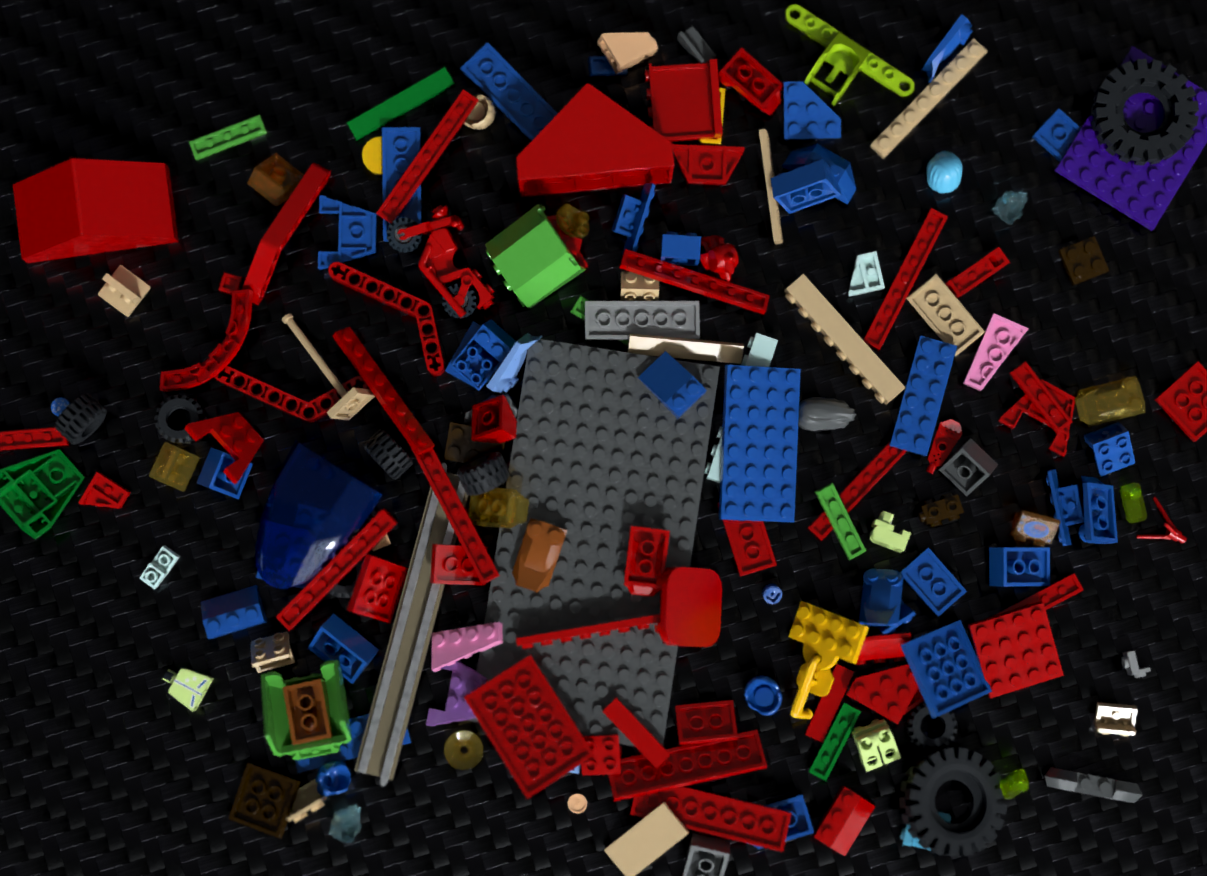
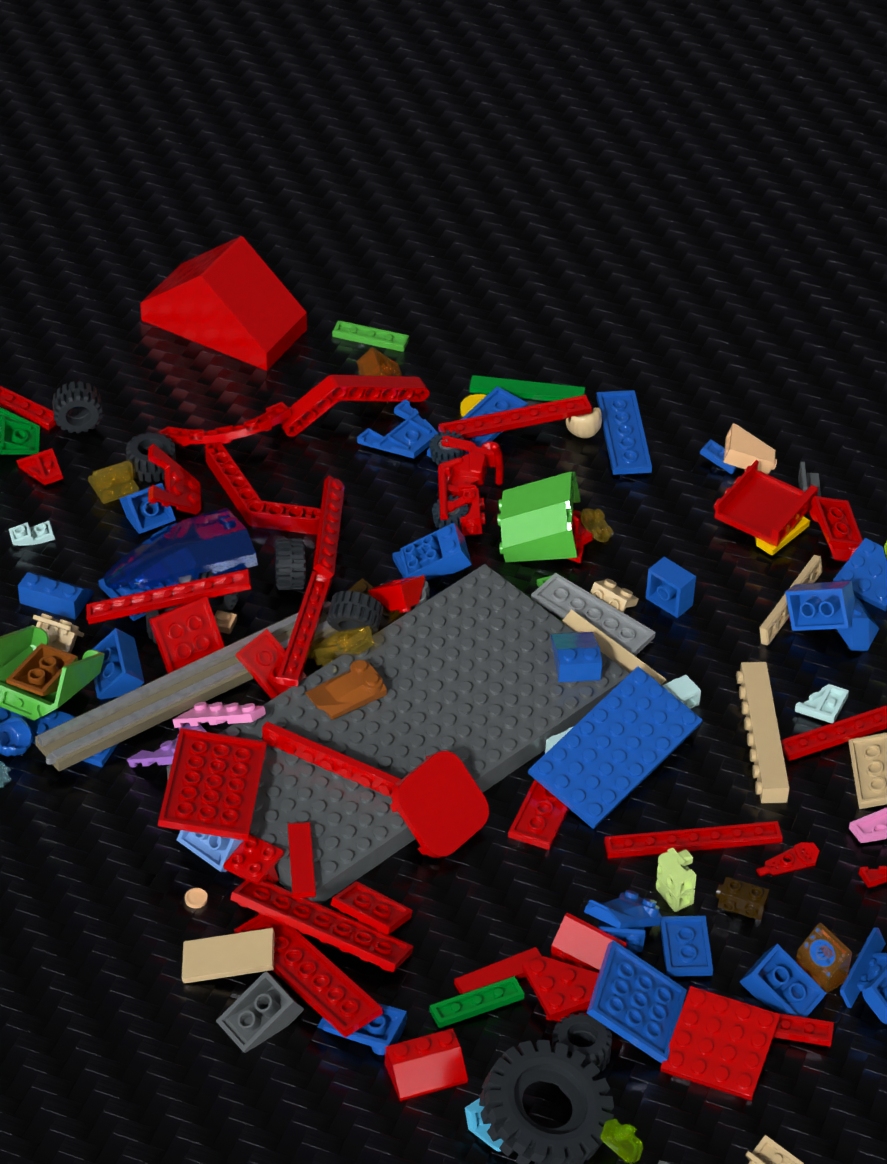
camera: 40 degrees right, 40 degrees down
tan bracket [98,265,151,317] -> none
tan tile [282,313,375,421] -> none
red beam [328,262,445,376] -> none
clear yellow dish [444,731,483,770] -> none
medium blue slope [486,333,543,393] -> none
red slope [516,84,674,197] -> none
blue bracket [612,183,655,255] -> none
red plate [619,249,770,315] -> none
red slope [624,526,670,597] -> none
red wing [672,144,745,185] -> none
red head [700,235,739,282] -> none
blue piece [744,675,782,716] -> none
blue tile [762,584,782,604] -> none
yellow plate [788,601,869,720] -> none
dark grey hair [798,397,857,431] -> none
bright green tile [814,483,866,560] -> none
yellowish green hips [852,719,901,772] -> none
blue plate [889,335,957,456] -> none
dark grey slope [939,438,998,496] -> none
light grey bracket [1121,651,1151,678] -> none

